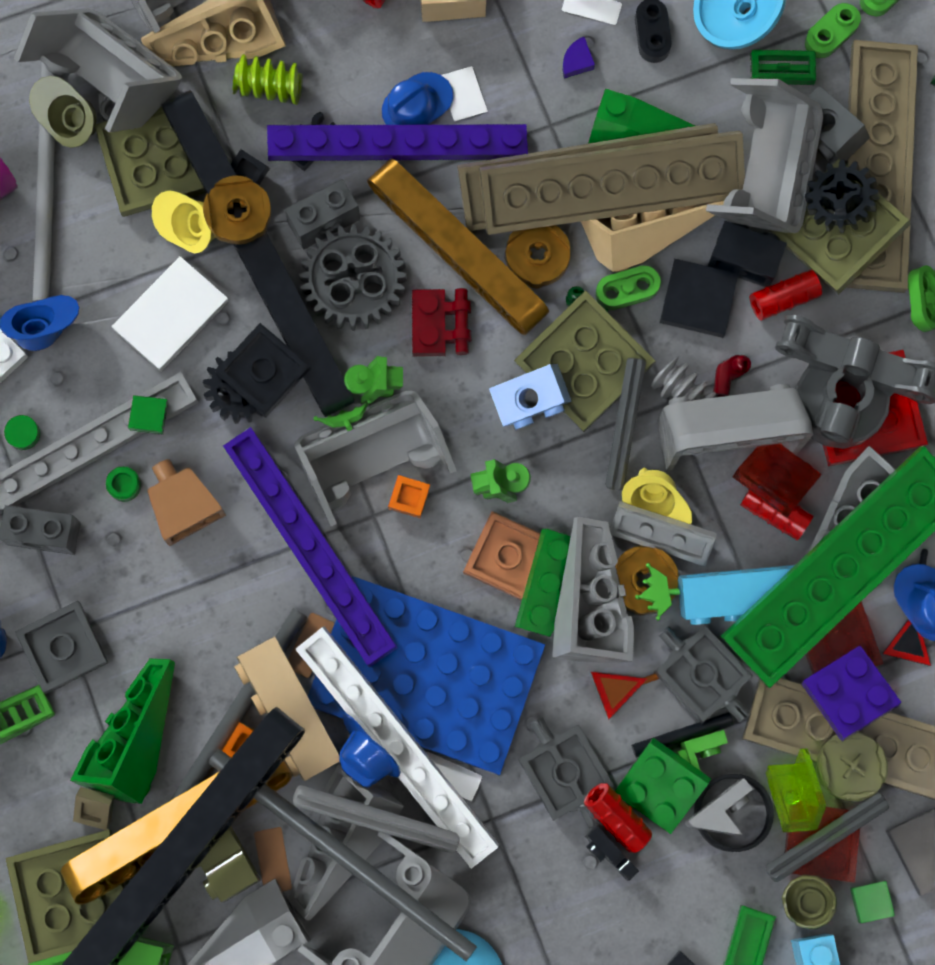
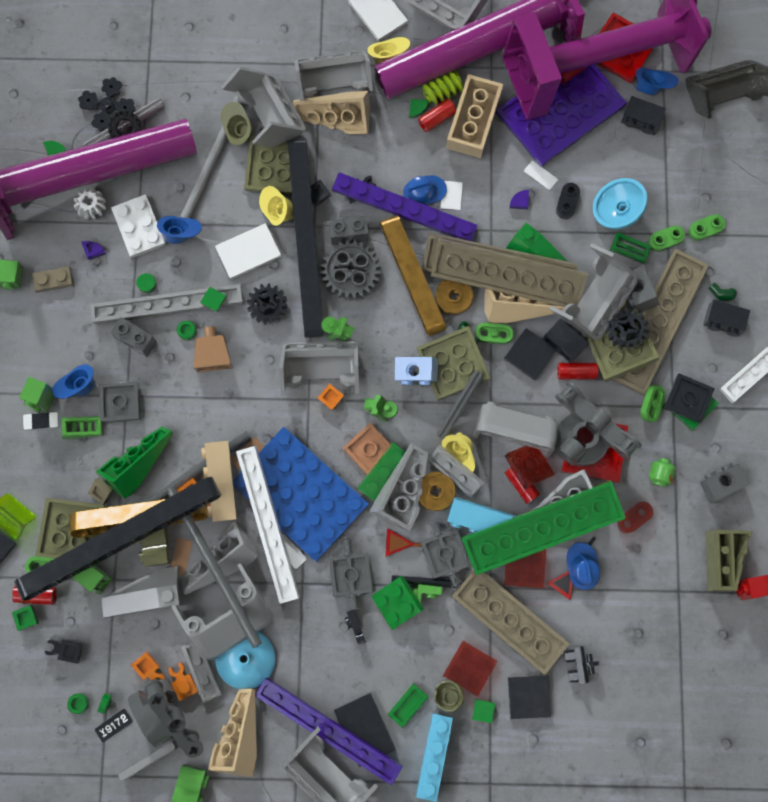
camera: 25 degrees right, 0 degrees up
pearl gold plate [203,176,271,244] -> none
black tile [215,323,311,418] -> none
dark purple plate [223,427,398,668] -> none
lime piece [232,54,303,105] -> none
light grey axle [293,785,460,853] -> none
bright green piece [313,399,371,431] -> none
blue piece [339,714,401,788] -> none
dark red plate [412,288,472,357] -> none
red axle [584,783,652,853] -> none
bright green piece [635,563,680,621] -> none
light grey piece [651,356,716,401] -> none
light grey slope [684,778,753,836] -> none
black tyre [694,774,774,852] -> none
dark red arm [713,355,751,397] -> none
clear neon green panel [765,748,826,832] -> none
dark grey axle [765,793,889,882] -> none
dark purple plate [801,646,902,742] -> none
olive tile [816,732,888,802] -> none

